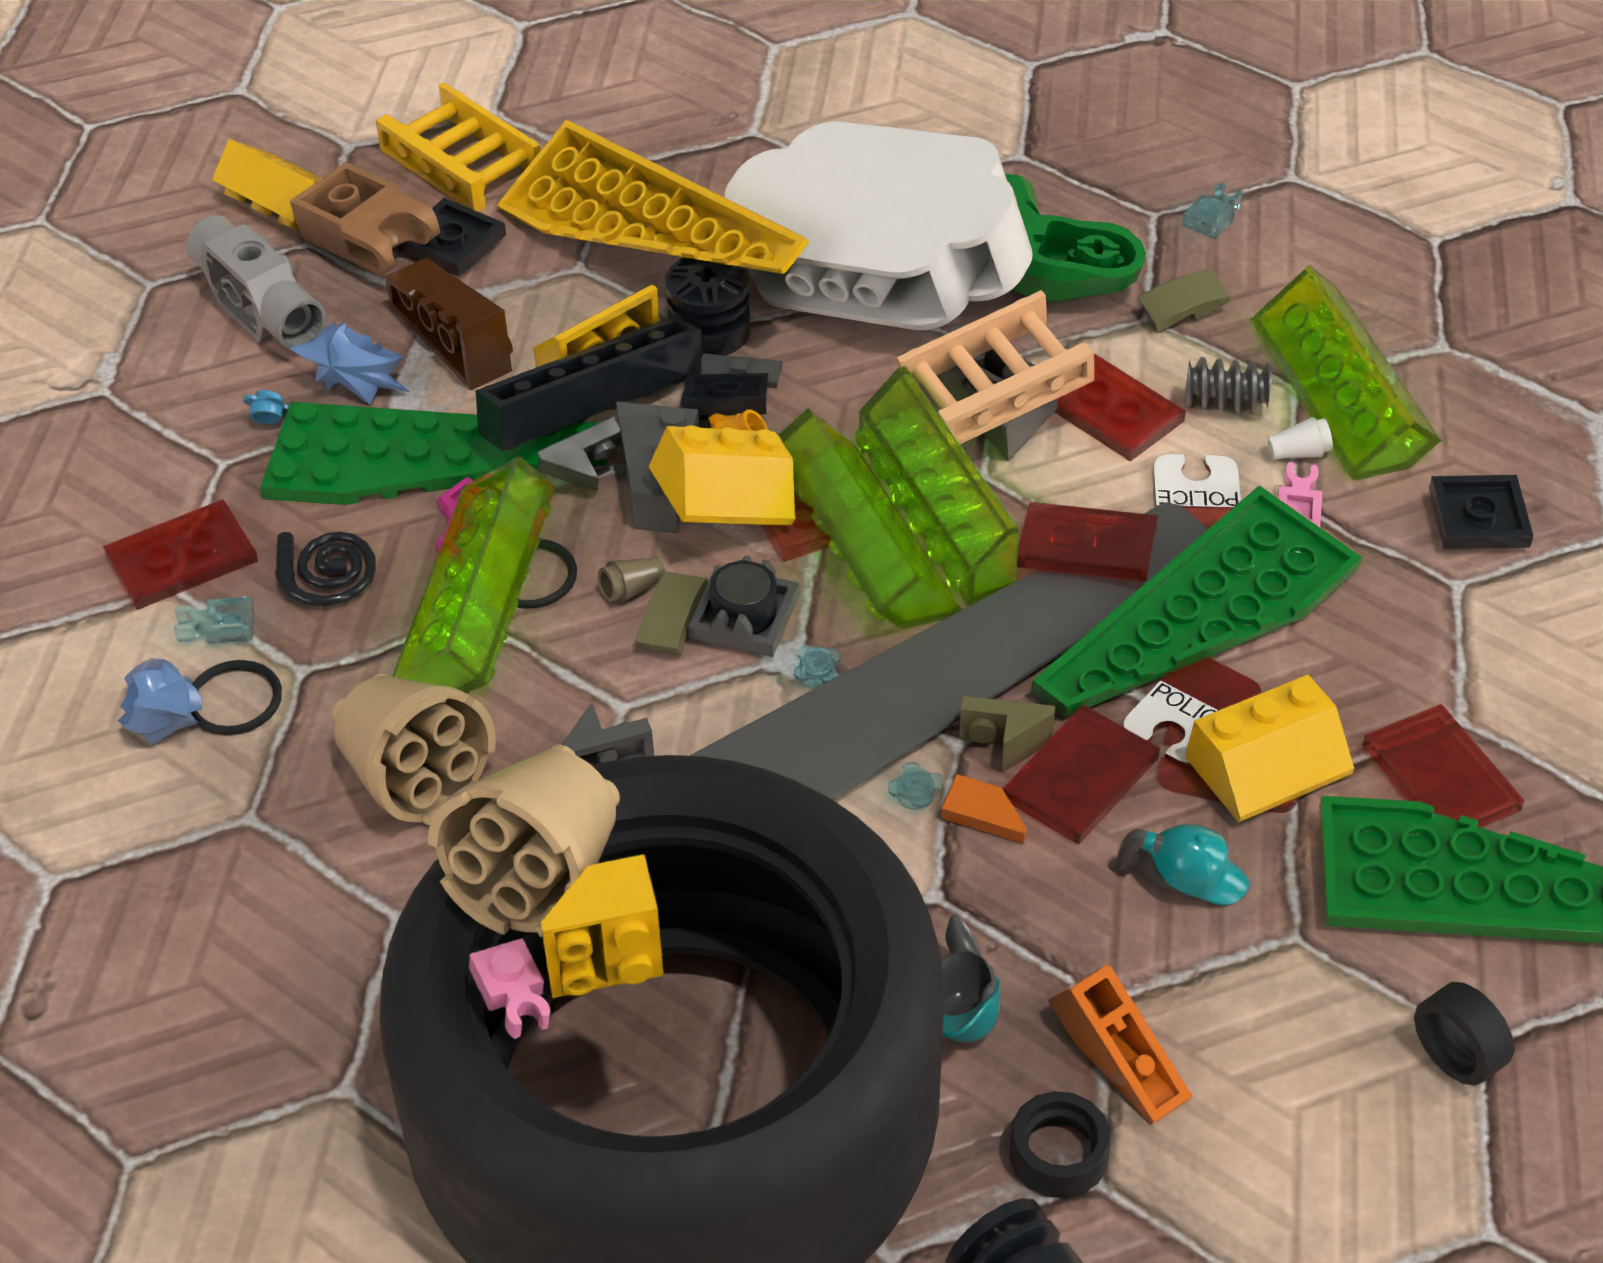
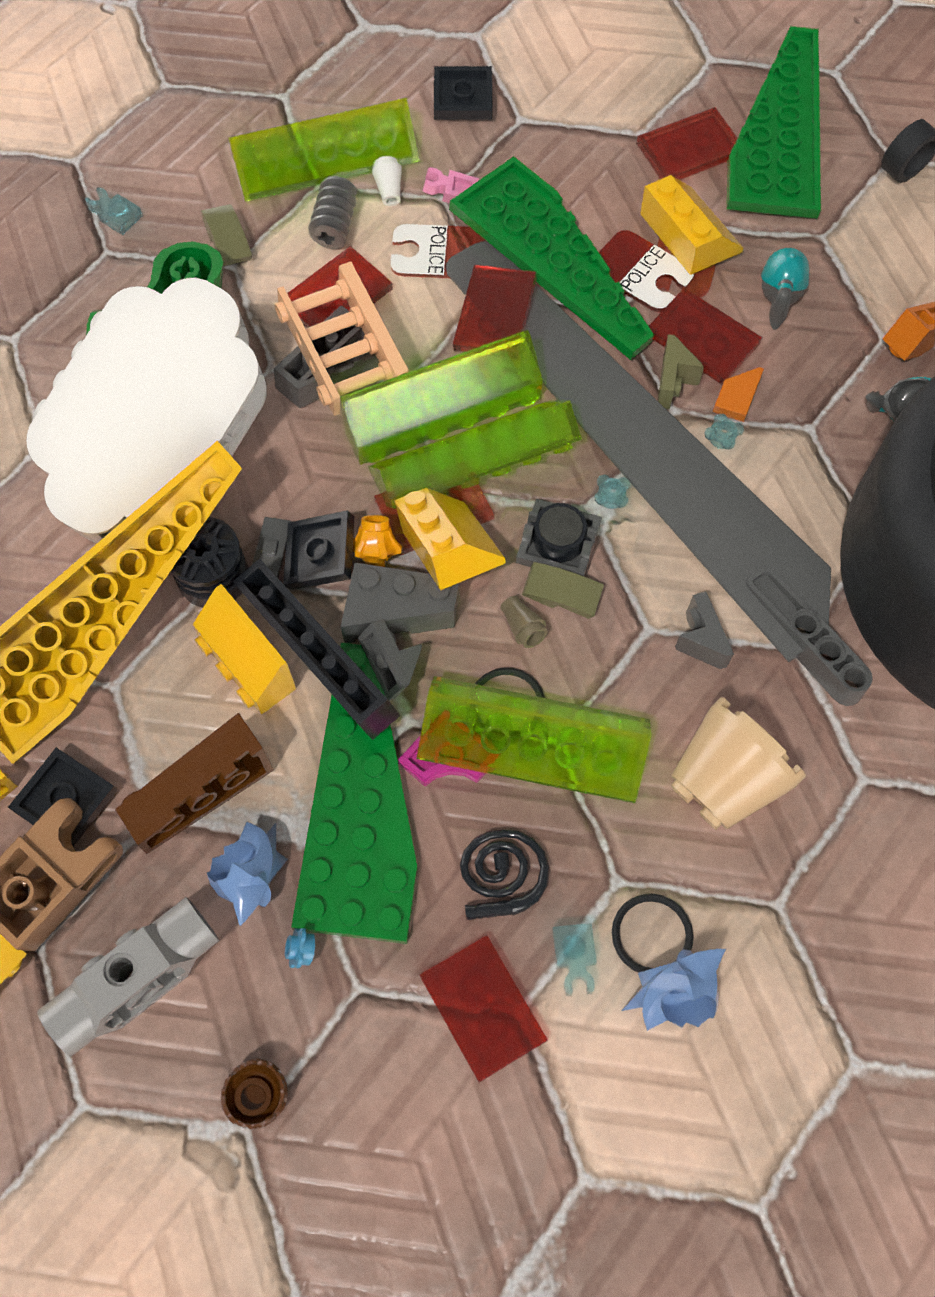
camera: 90 degrees left, 20 degrees up
none -> reddish brown hair [221,1058,288,1129]

